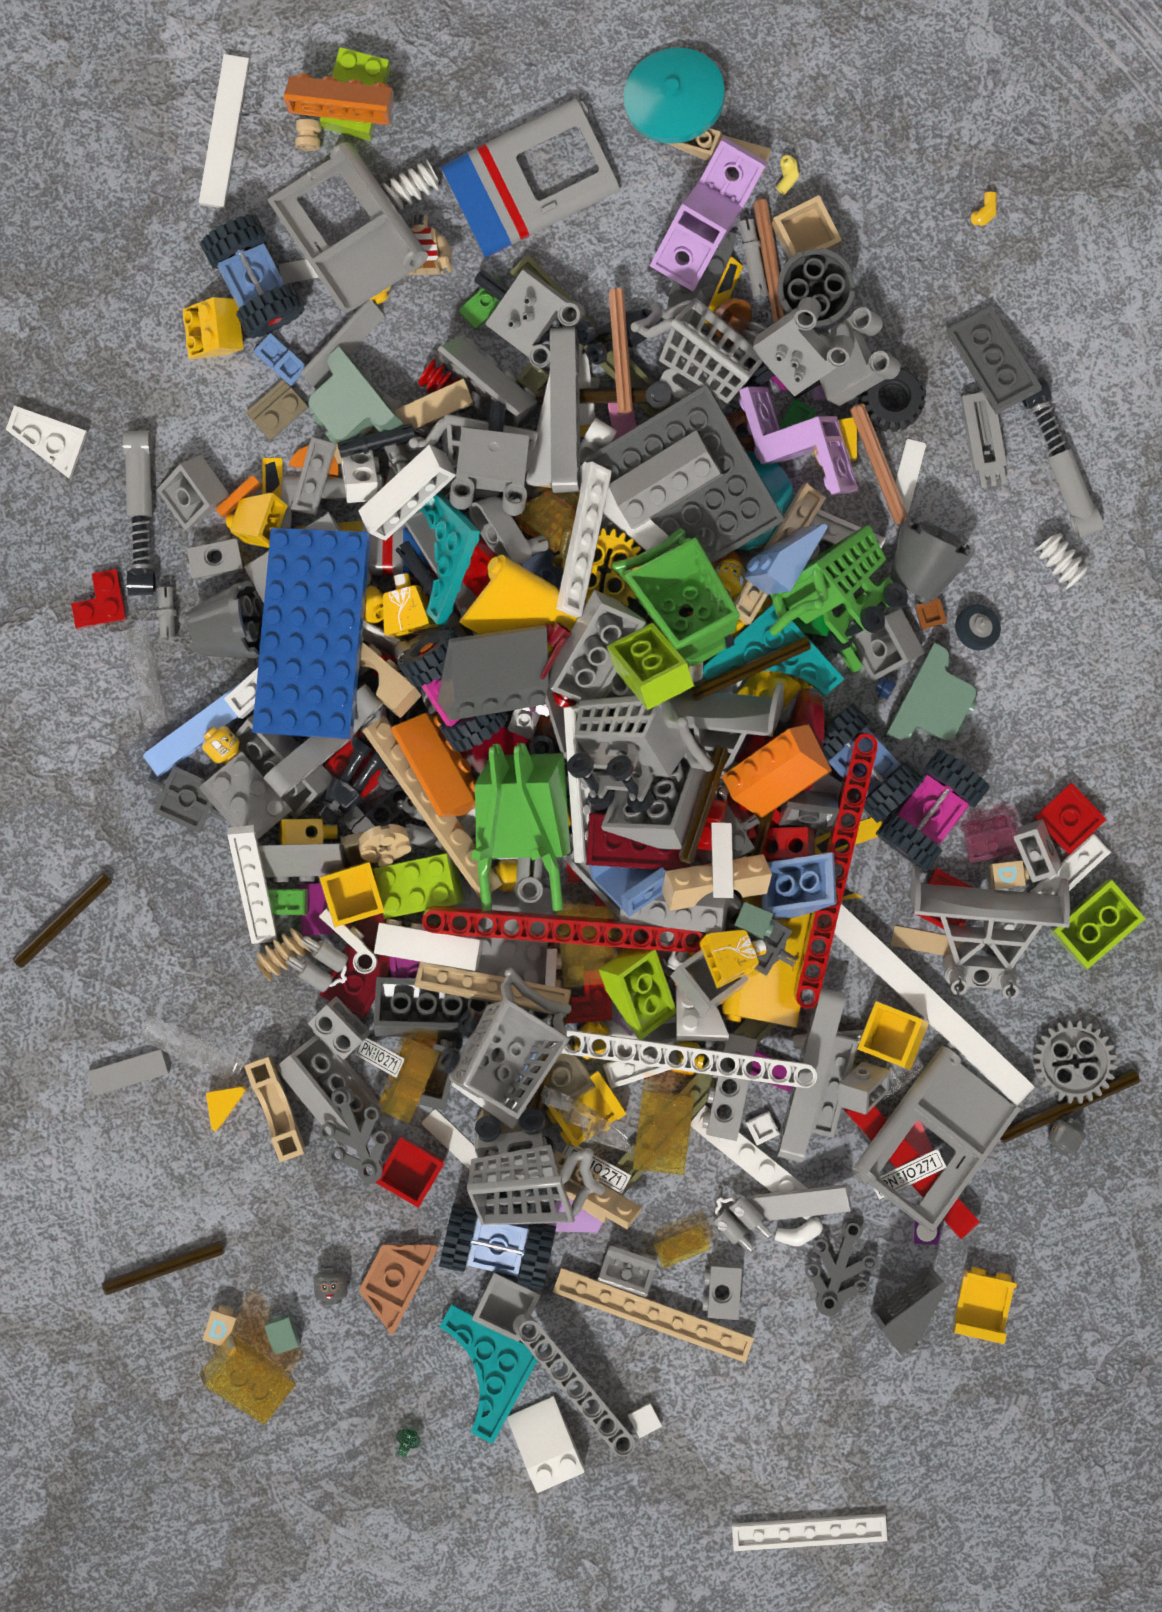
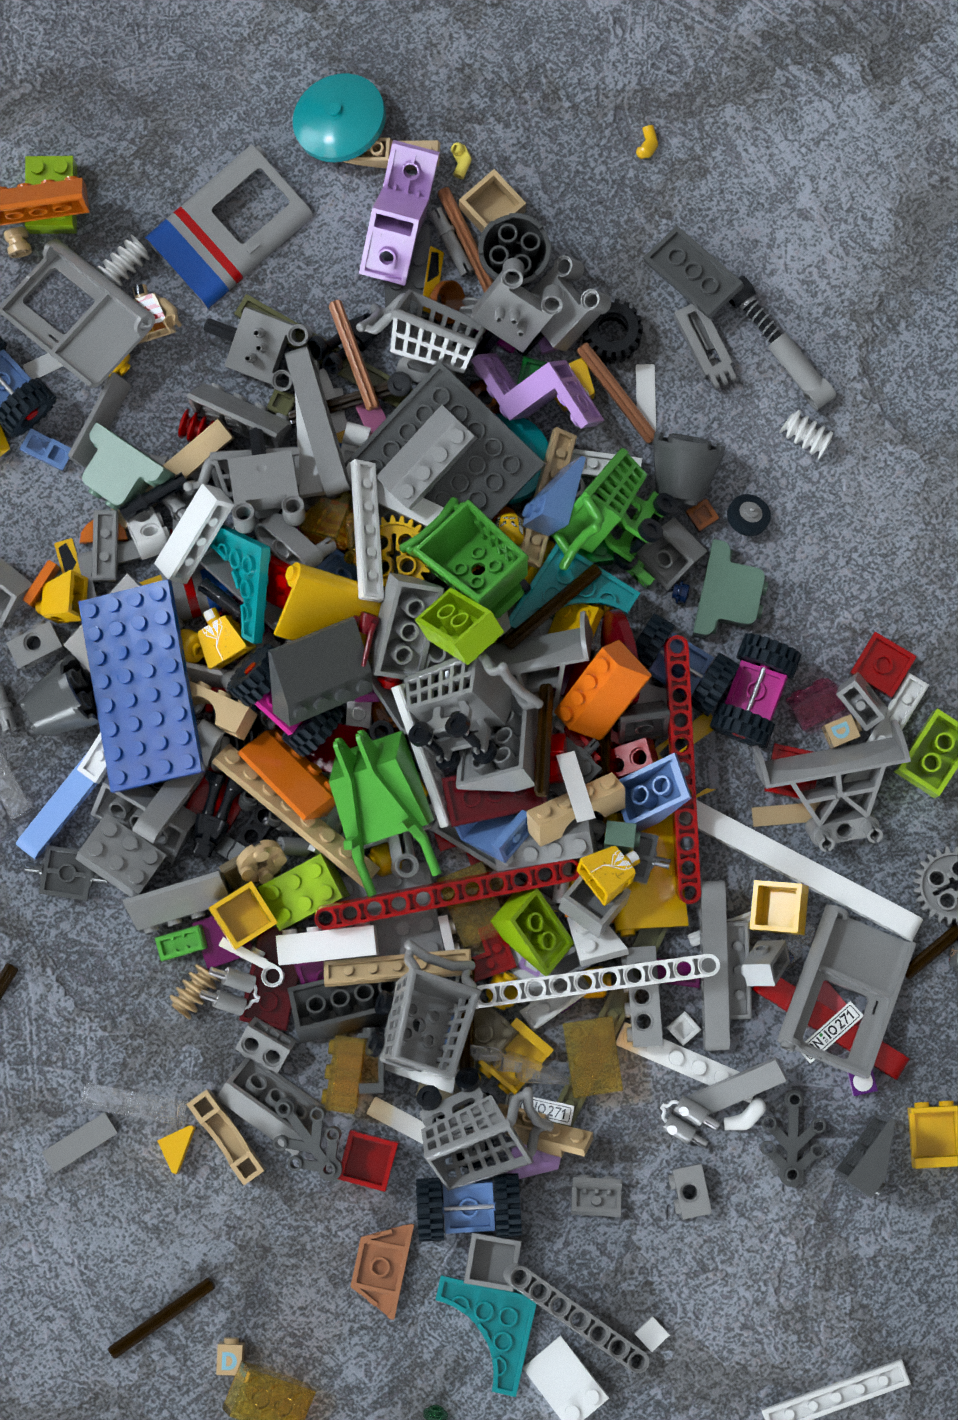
camera: 15 degrees left, 5 degrees down
yellow head [202,726,240,764] -> none
white plate [227,825,277,944] -> none
dark tan plate [245,379,308,441] -> none
sand green brick [264,1312,301,1355] -> none
yellow torso [279,819,337,845] -> none
dark grey head [313,1265,348,1305] -> none
white sticker [354,1038,405,1078] -> none
bright green plate [458,276,504,330] -> none
tan plate [553,1267,754,1363] -> none
clear yellow plate [653,1224,710,1269] -> none

